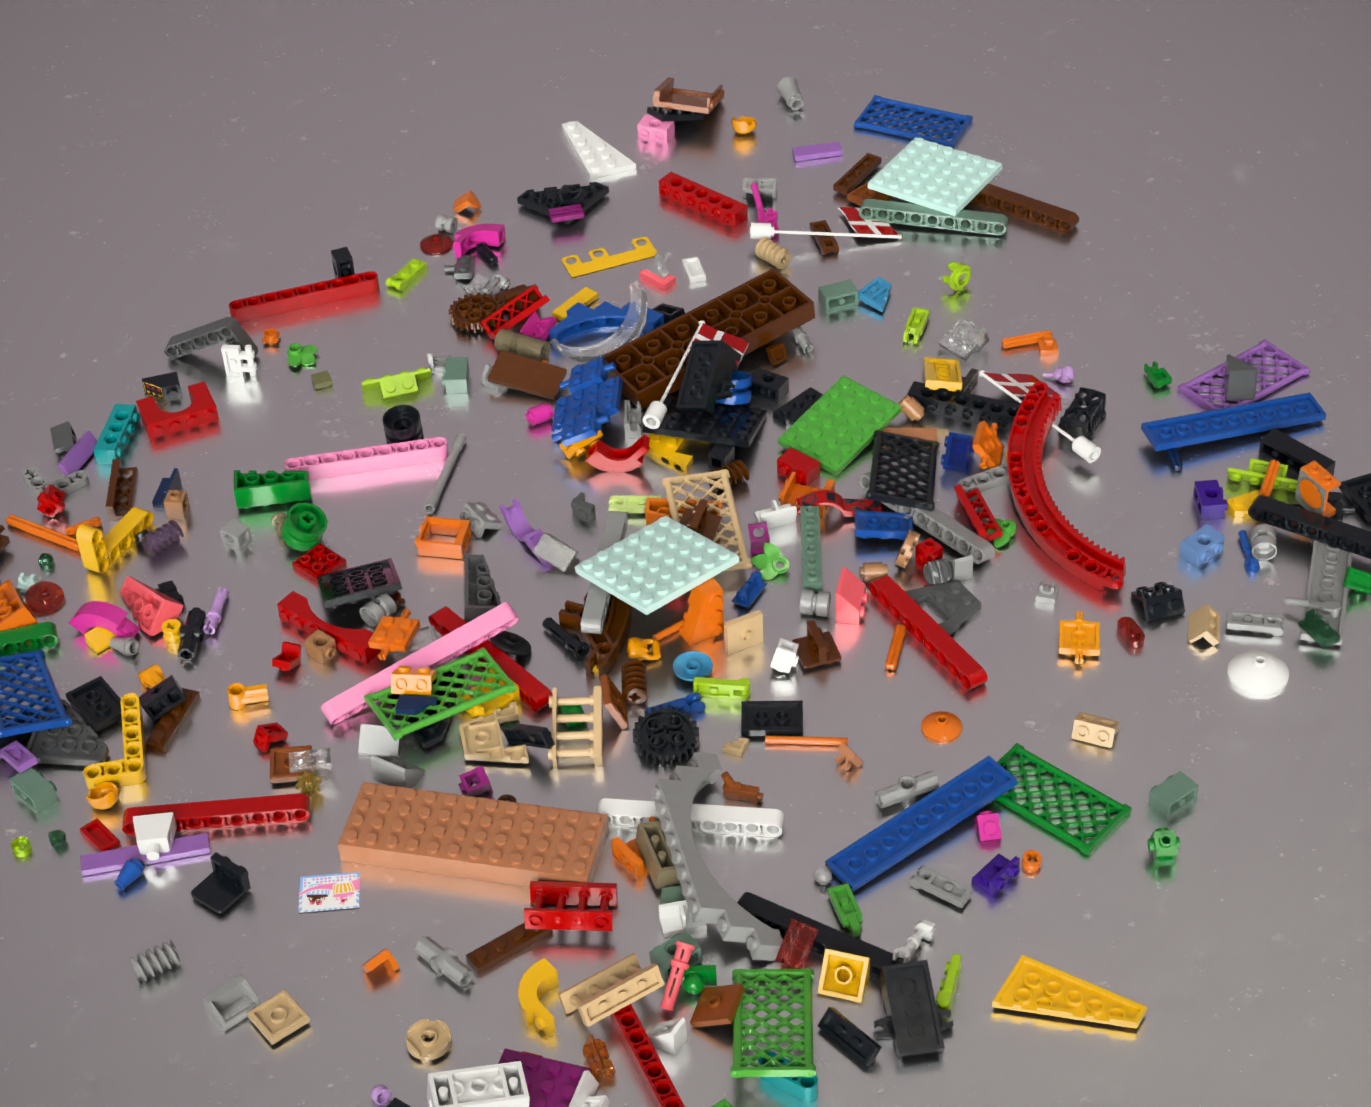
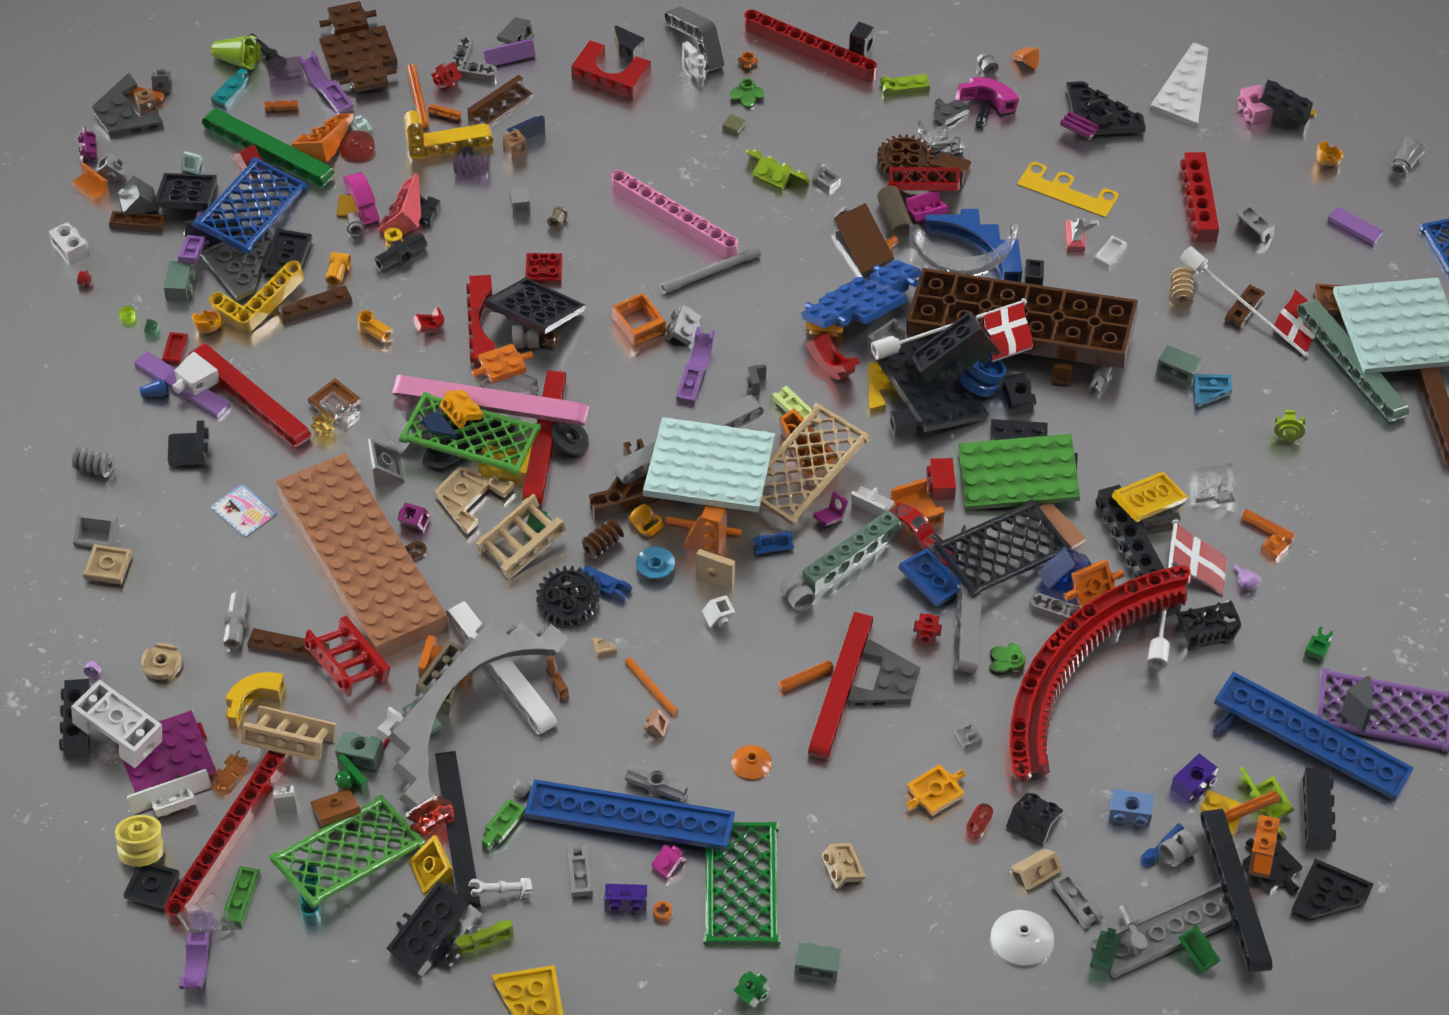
camera: 45 degrees right, 10 degrees up
clear green hinge [38,553,55,570] -> none
teal brick [93,404,140,465] -> none
black brick [139,675,187,722] -> none
lavender pin [203,587,229,634] -> none
green wedge [234,470,311,509] -> none
red bracket [253,722,288,753] -> none
green wheel [280,502,328,551] -> none
medium nougat brick [304,630,337,664] -> none
orange tile [361,948,400,973] -> none
black wheel [382,405,424,444] -> none
clear red dish [420,234,453,255] -> none
sand green brick [442,357,469,394] -> none
dark grey wedge [463,554,501,623] -> none
black plate [500,722,555,749] -> none
dark pink brick [526,403,554,426] -> none
clear smoke panel [533,532,579,572] -> none
black pin [542,617,590,659] -> none
yellow tile [552,287,599,321] -> none
dark orange plate [600,674,629,730] -> none
dark orange panel [653,77,725,114] -> none
coral pin [659,941,695,1012] -> none
reddish brown bracket [679,499,722,541] -> none
lime plate [693,677,751,701] -> none
reddish brown piece [709,460,749,494] -> none
black plate [741,700,803,736] -> none
dark pink piece [751,183,779,239] -> none
bright green plate [751,543,789,580] -> none
reddish brown bracket [792,620,841,669] -> none
black plate [817,1007,882,1066] -> none
reddish brown plate [833,153,882,195] -> none
coral slope [836,567,869,625] -> none
medium nougat brick [859,562,888,582] -> none
medium nougat plate [895,529,920,568] -> none
medium nougat brick [898,394,925,421] -> none
lime hinge [903,307,930,344] -> none
dark grey piece [923,558,953,585] -> none
light grey slope [948,555,973,582] -> none
red fence [954,484,1003,542] -> none

